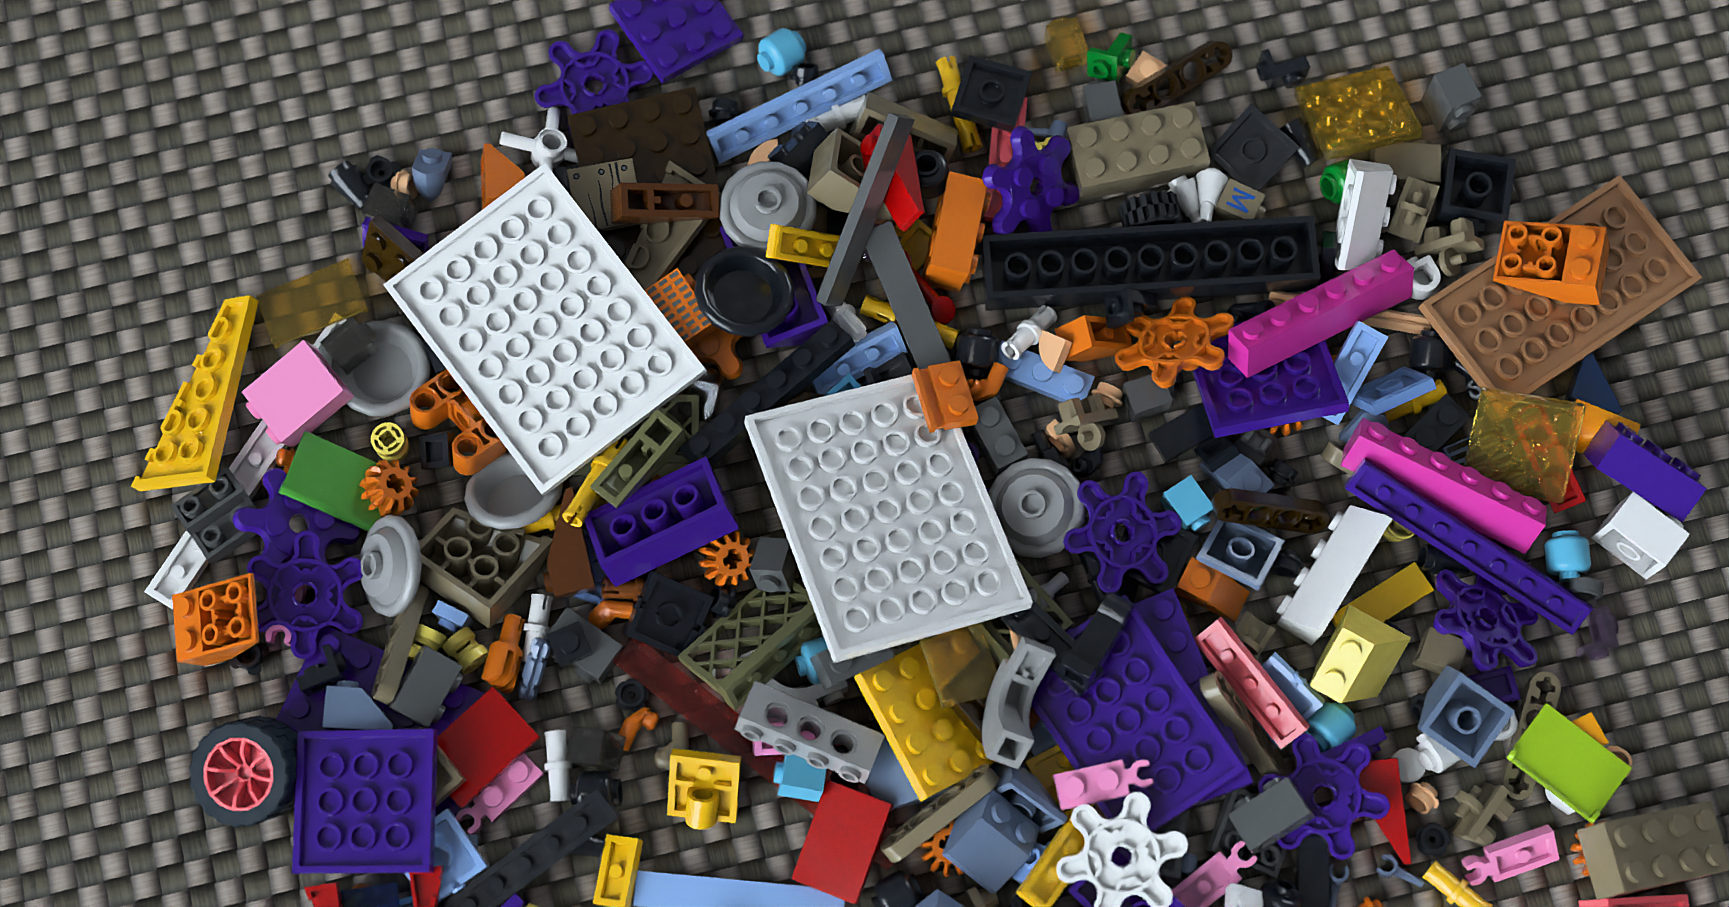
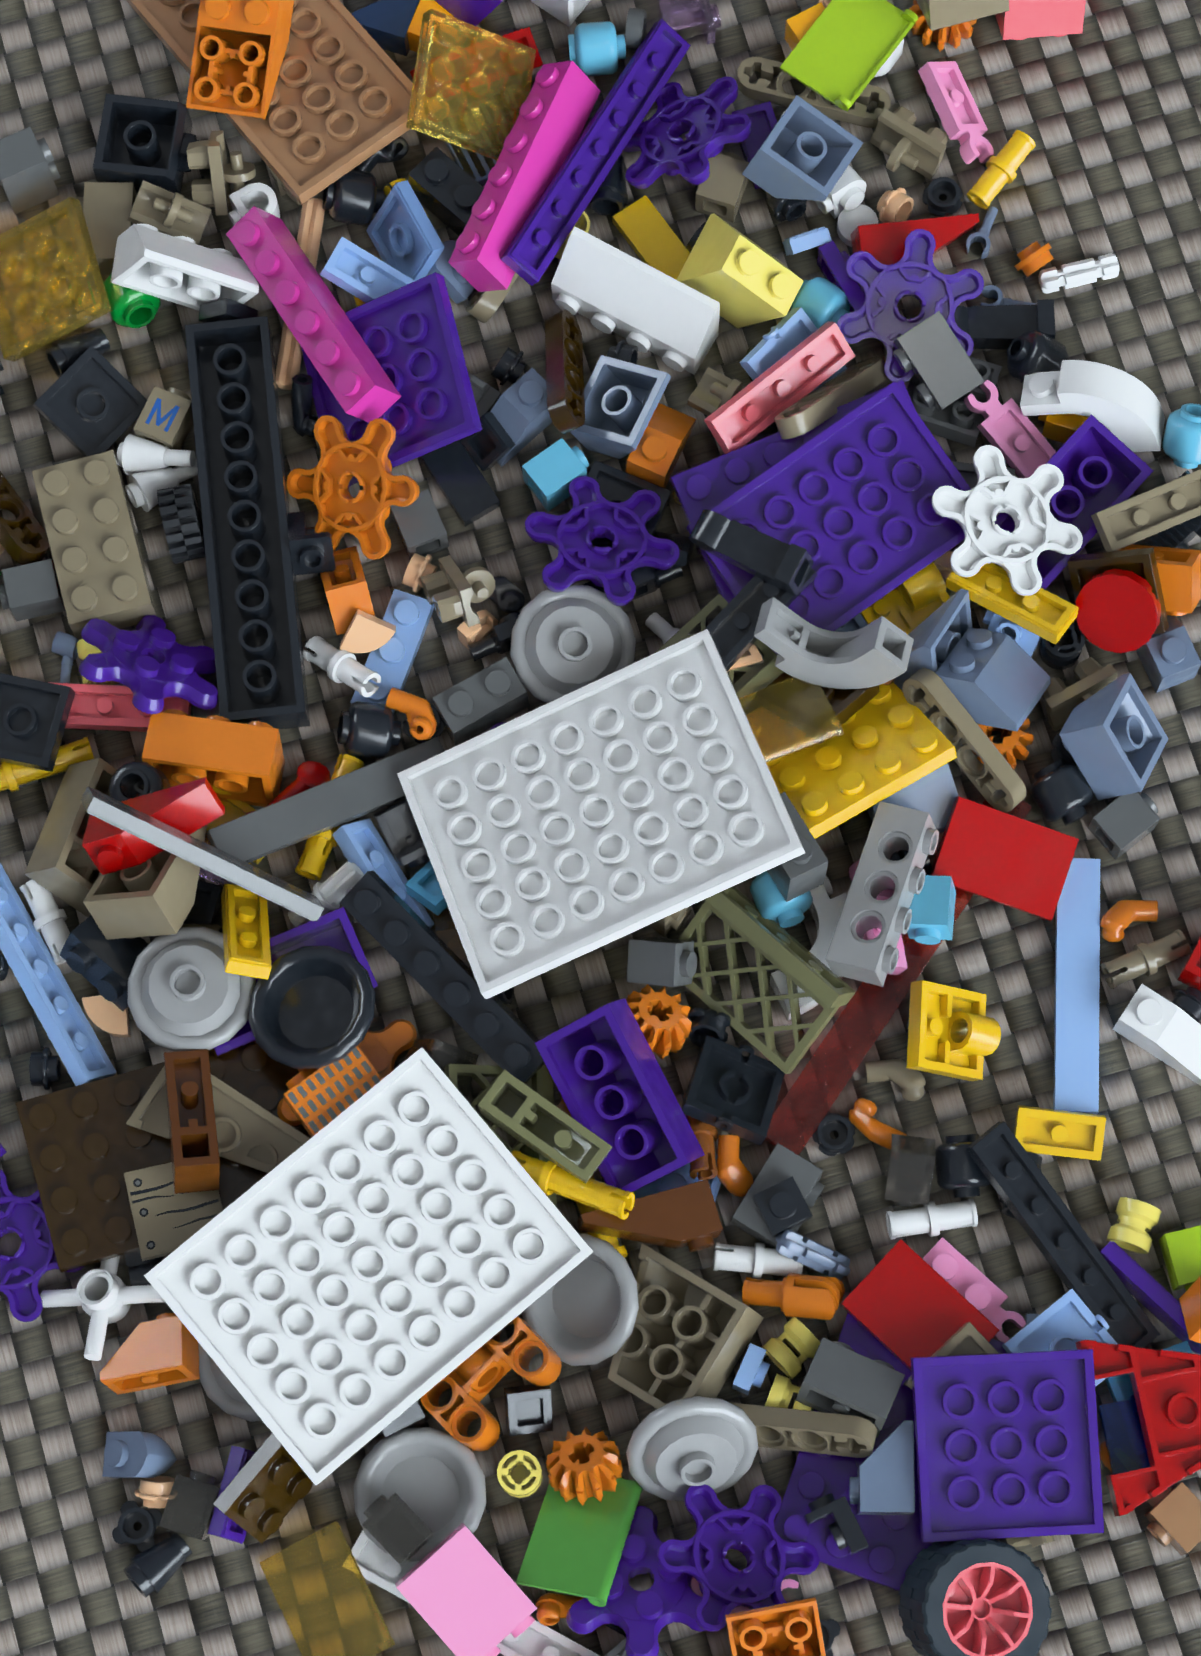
camera: 90 degrees left, 0 degrees up
orange plate [912,360,979,433] -> none
bright pink plate [1053,760,1154,810] -> none
none -> light blue tile [782,226,832,256]

